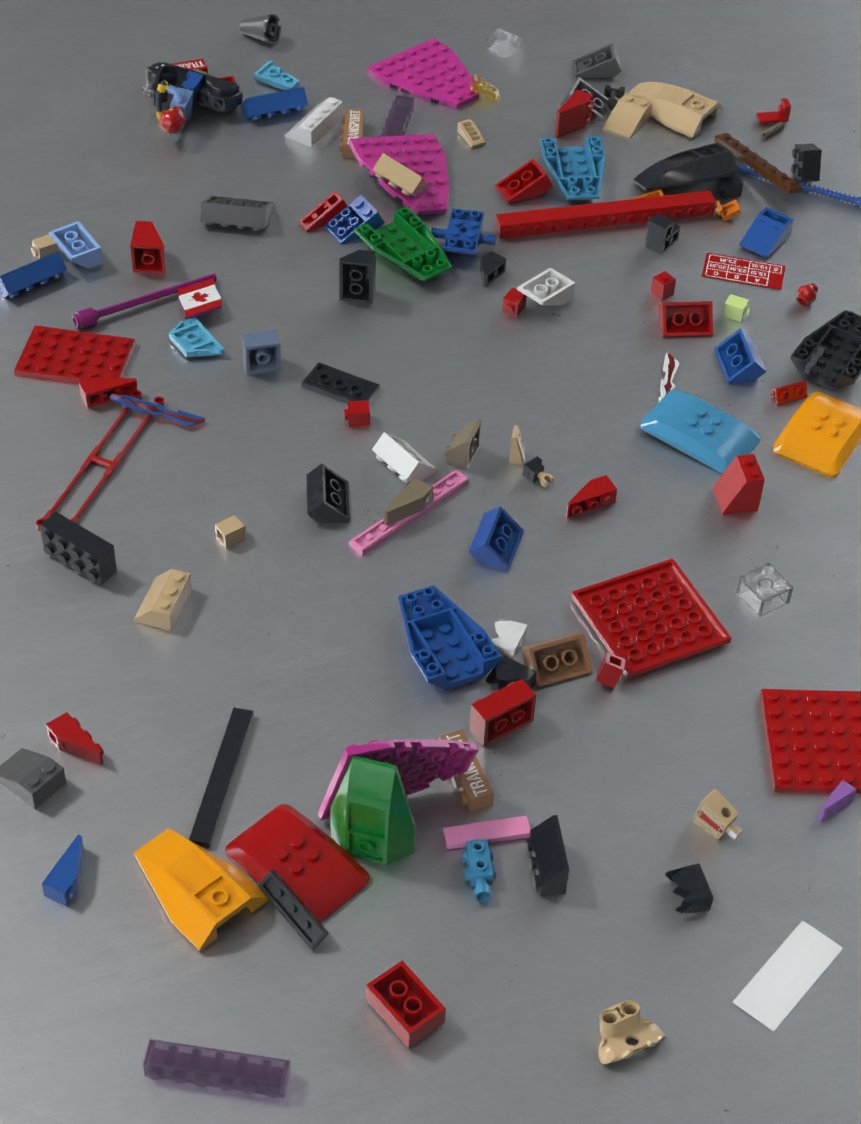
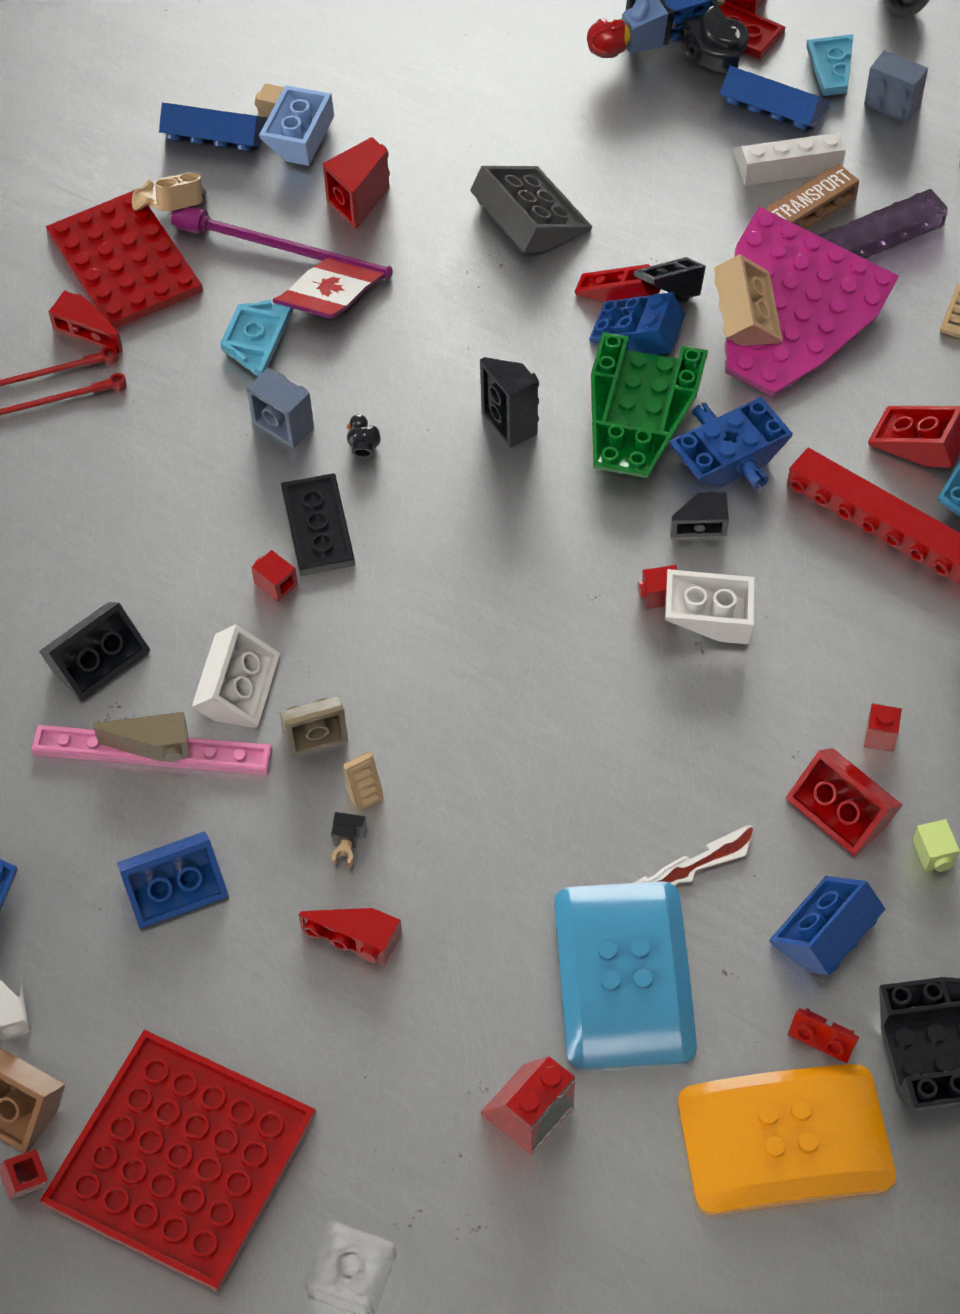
camera: 55 degrees right, 10 degrees up
blue sword [110,393,206,427] -> none
none -> tan piece [132,173,207,211]
none -> black animal [347,414,381,458]
none -> black slope [634,257,706,301]
none -> sand blue brick [864,50,928,123]

